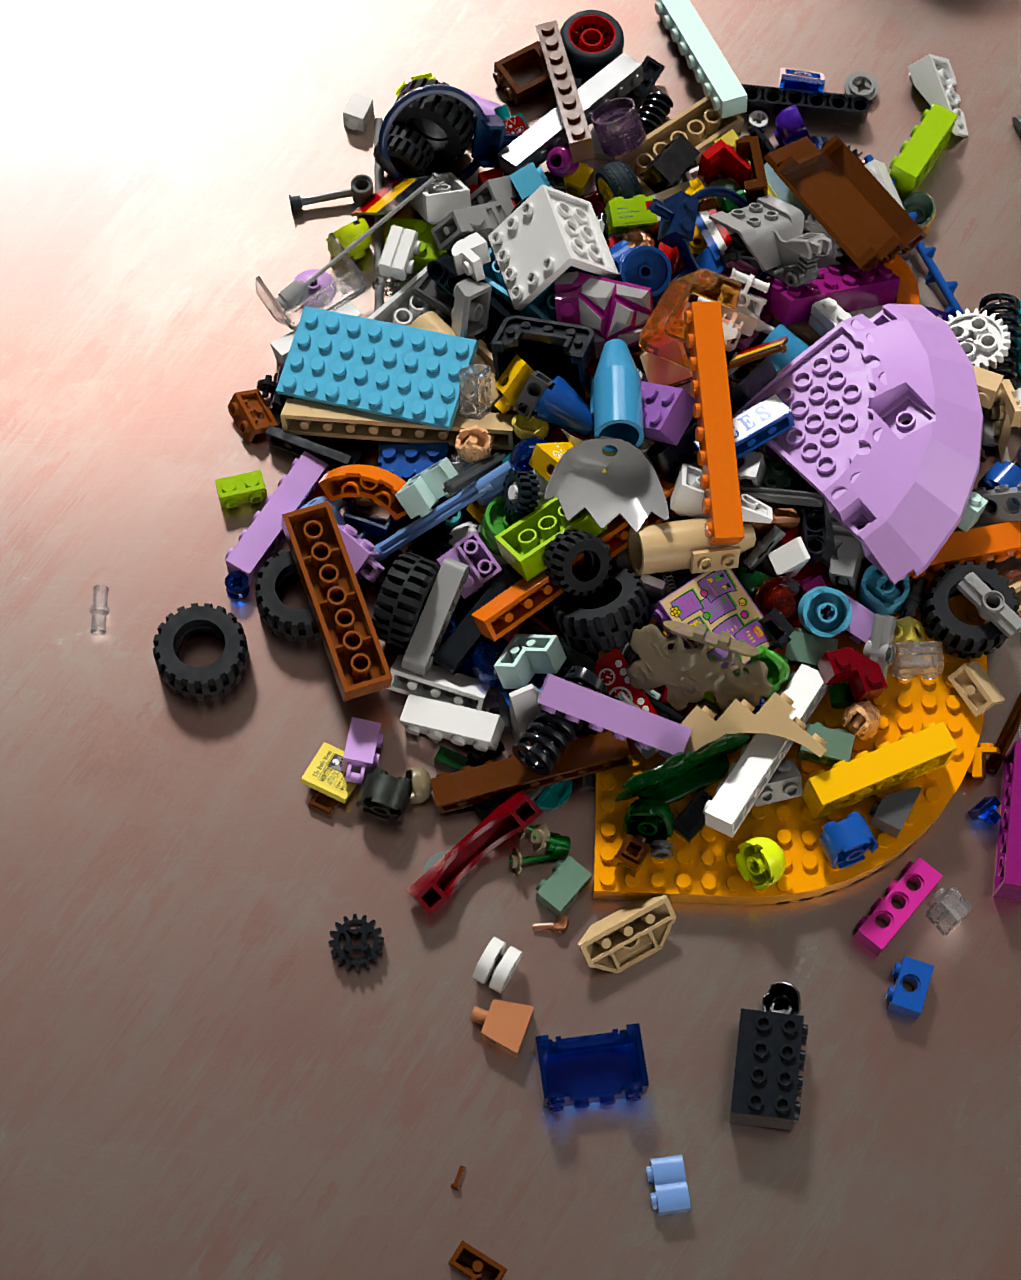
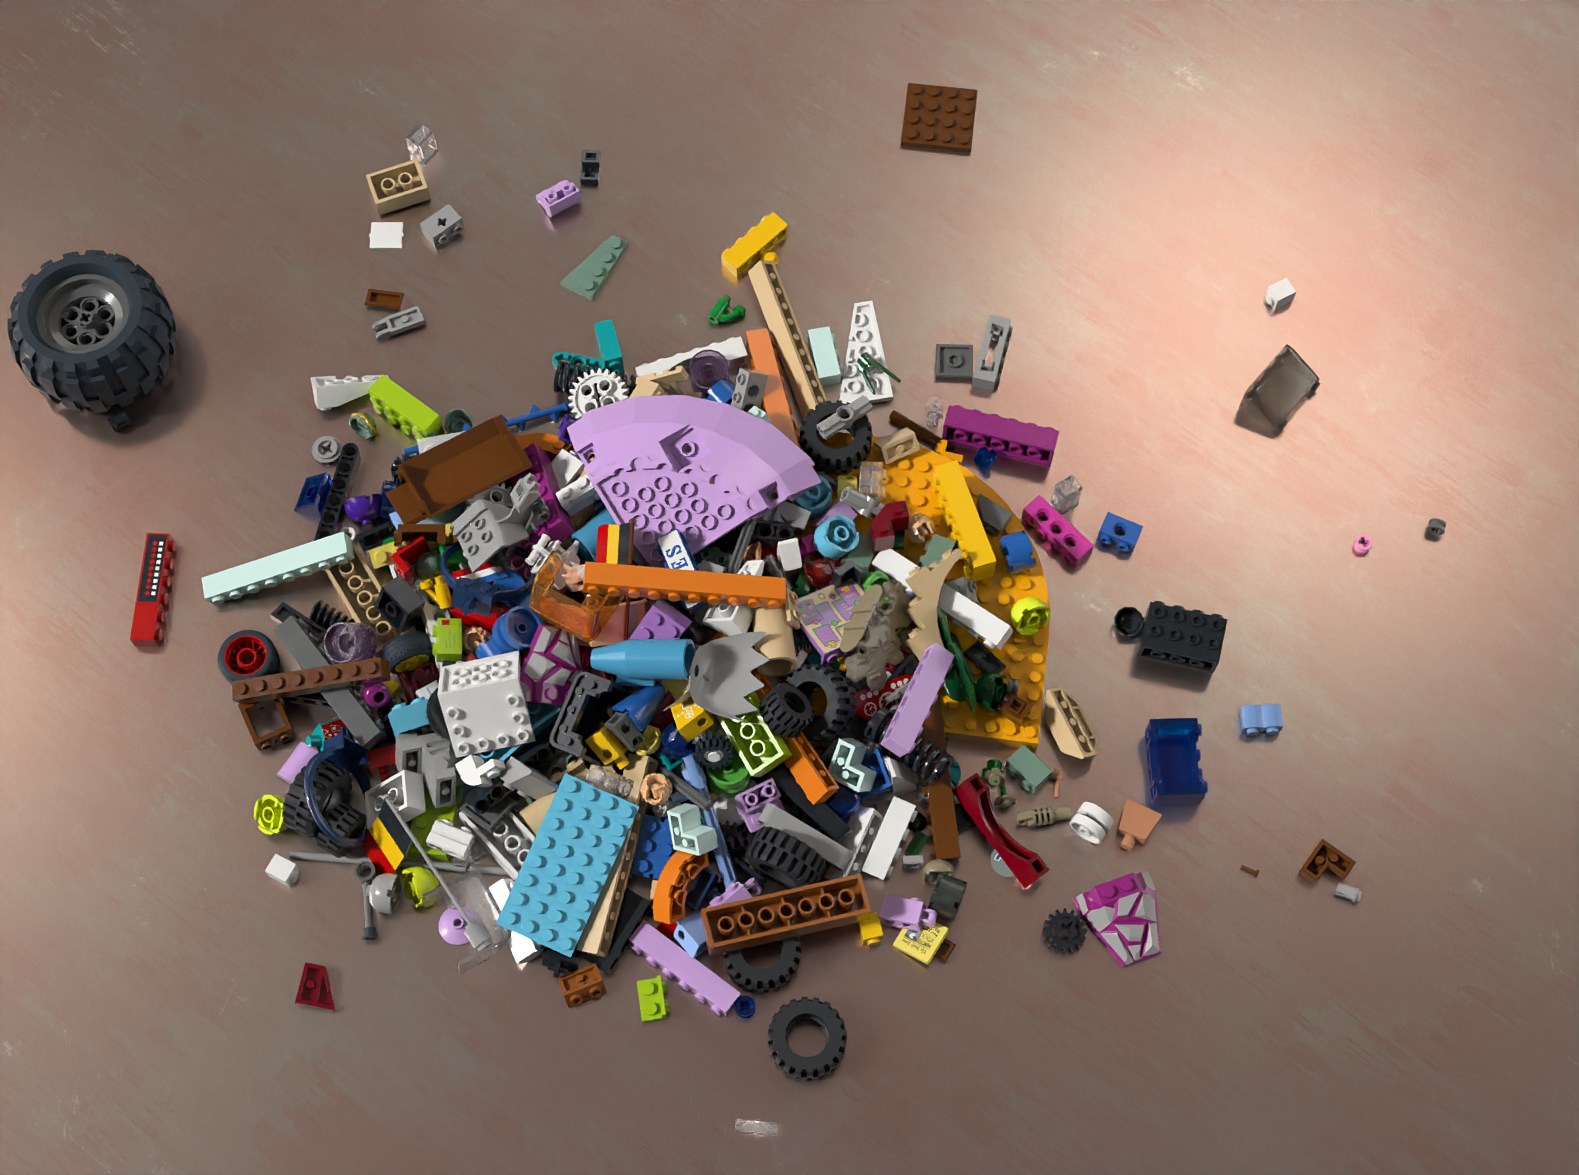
camera: 80 degrees left, 0 degrees up
none -> dark red wing [295,962,335,1012]
none -> sand green hair [349,412,377,440]
none -> light grey cylinder [366,873,401,914]
none -> yellow brick [857,912,883,946]
none -> light grey tile [902,855,923,869]
none -> dark tan hinge [1016,807,1072,827]
none -> wedge [1073,872,1161,967]

